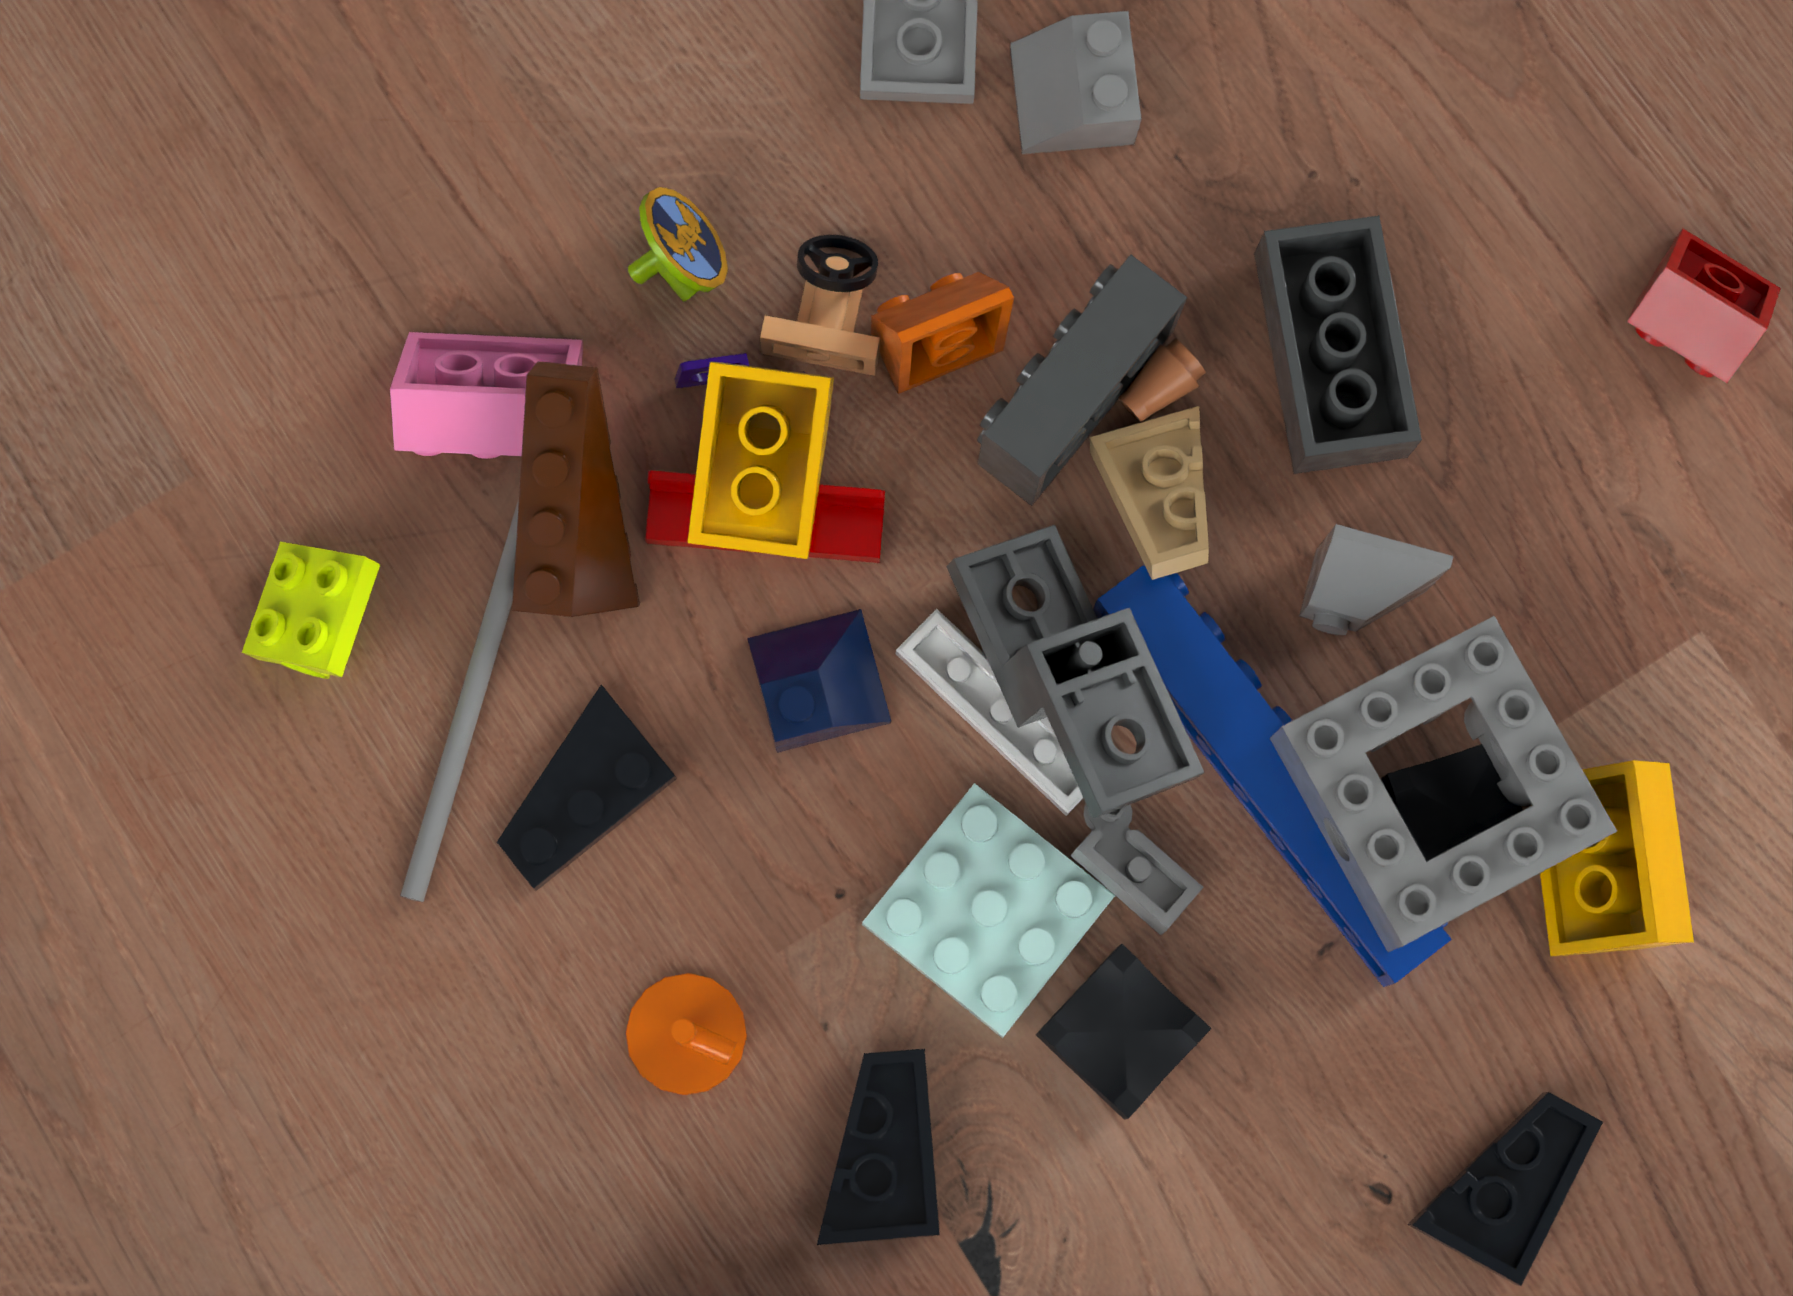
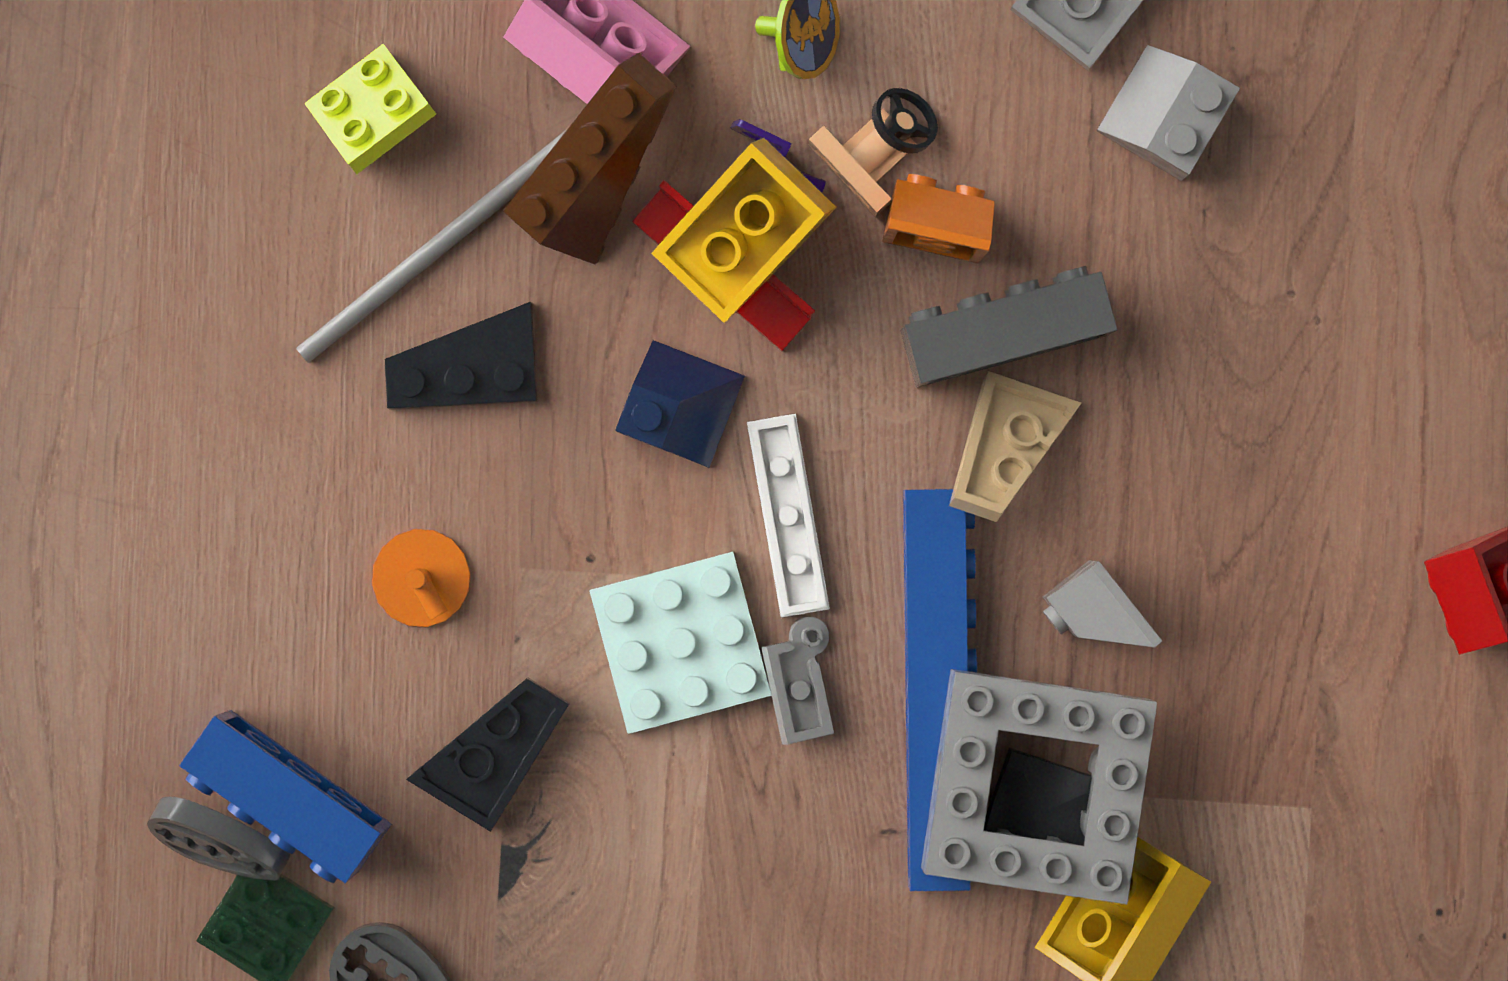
camera: 40 degrees right, 10 degrees up
dark grey bracket [947,525,1205,819] -> none
black brick [1036,944,1212,1119] -> none
nougat cone [1118,339,1206,423] -> none
dark grey brick [1254,216,1422,474] -> none

